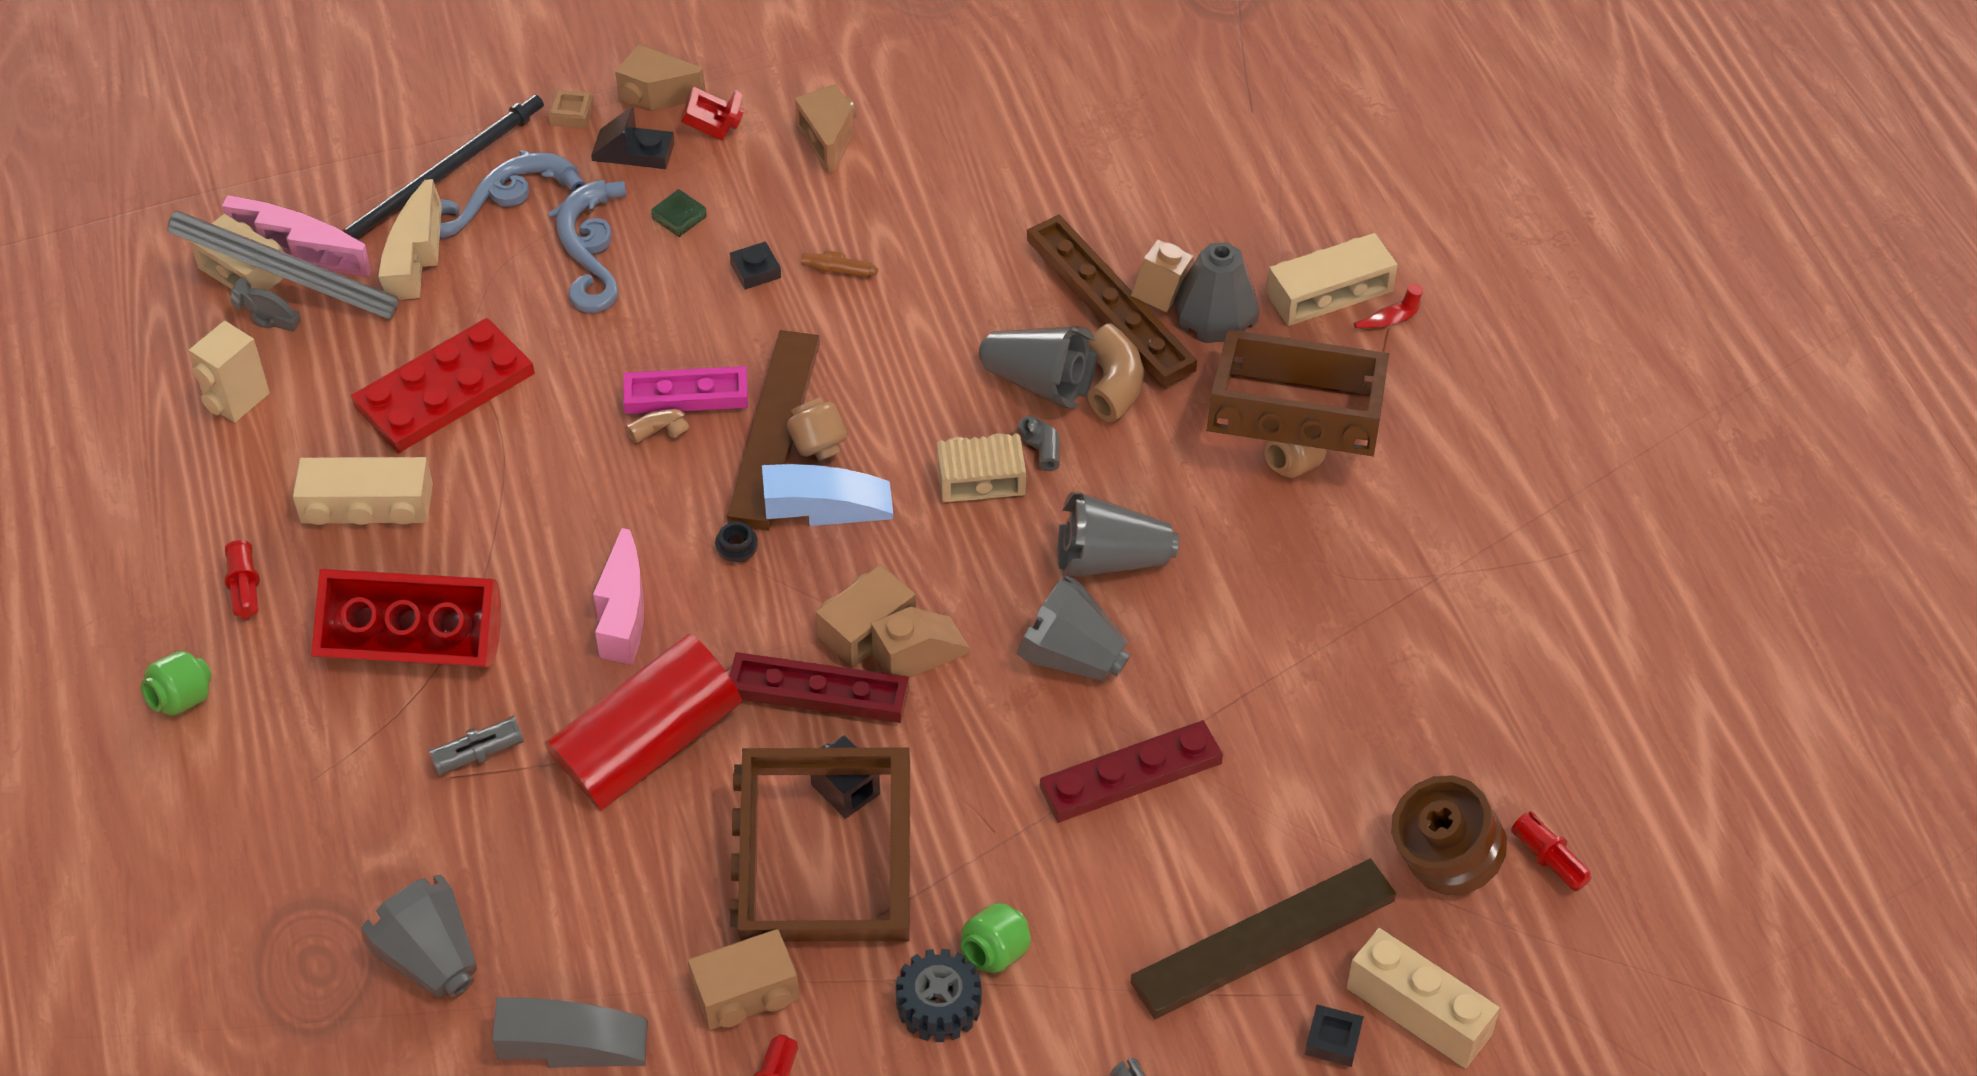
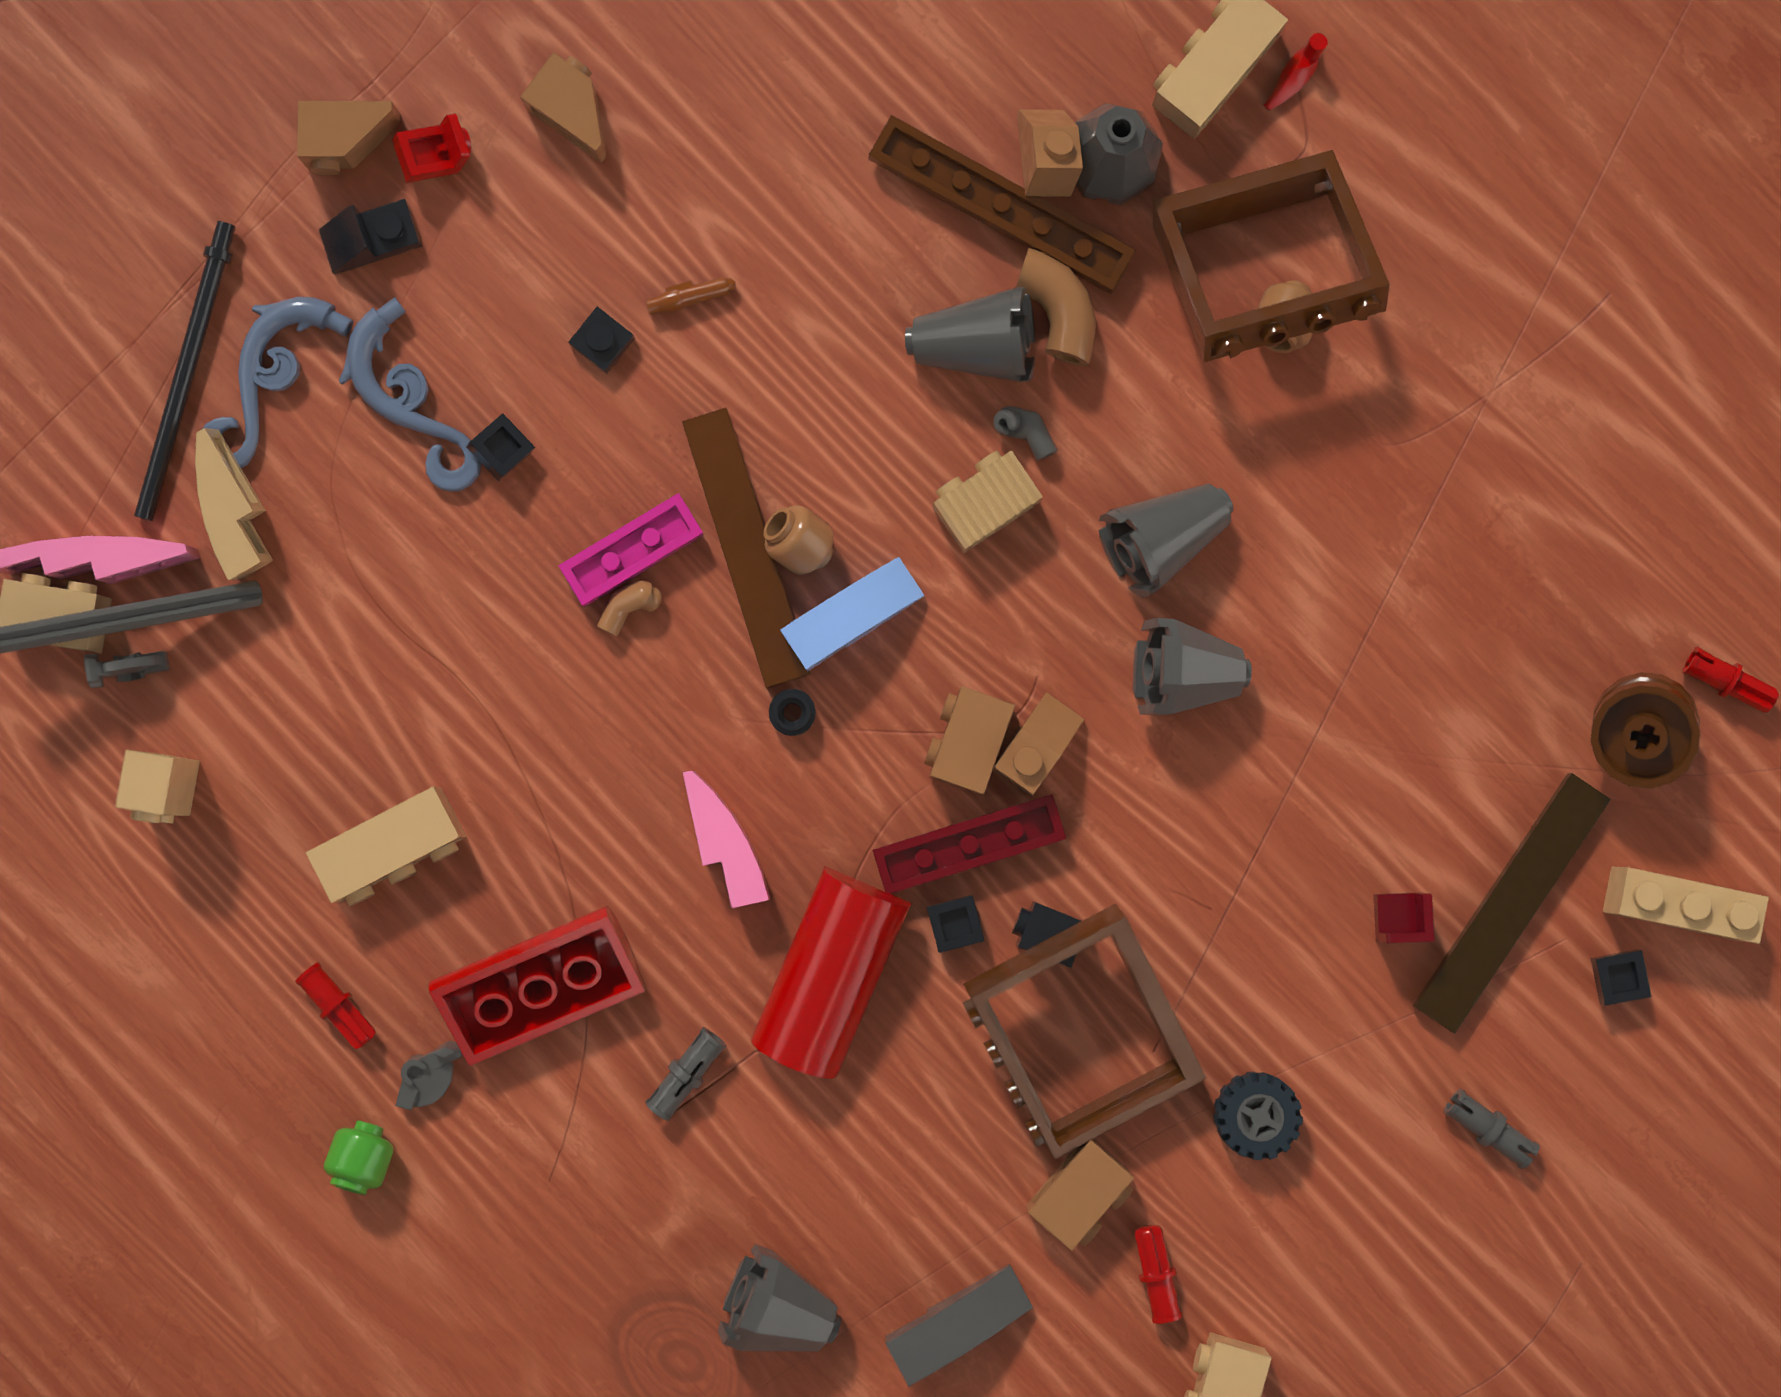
camera: 30 degrees left, 35 degrees up
red plate [351,317,535,454] -> none
medium nougat tile [548,90,594,128] -> none
clear green tile [651,189,707,237] -> none
bright green head [961,903,1031,974] -> none
dark red plate [1040,720,1223,823] -> none
none -> dark grey piece [395,1041,463,1110]
none -> black plate [466,413,535,482]
none -> black plate [927,895,985,953]
none -> dark red panel [1373,892,1435,943]

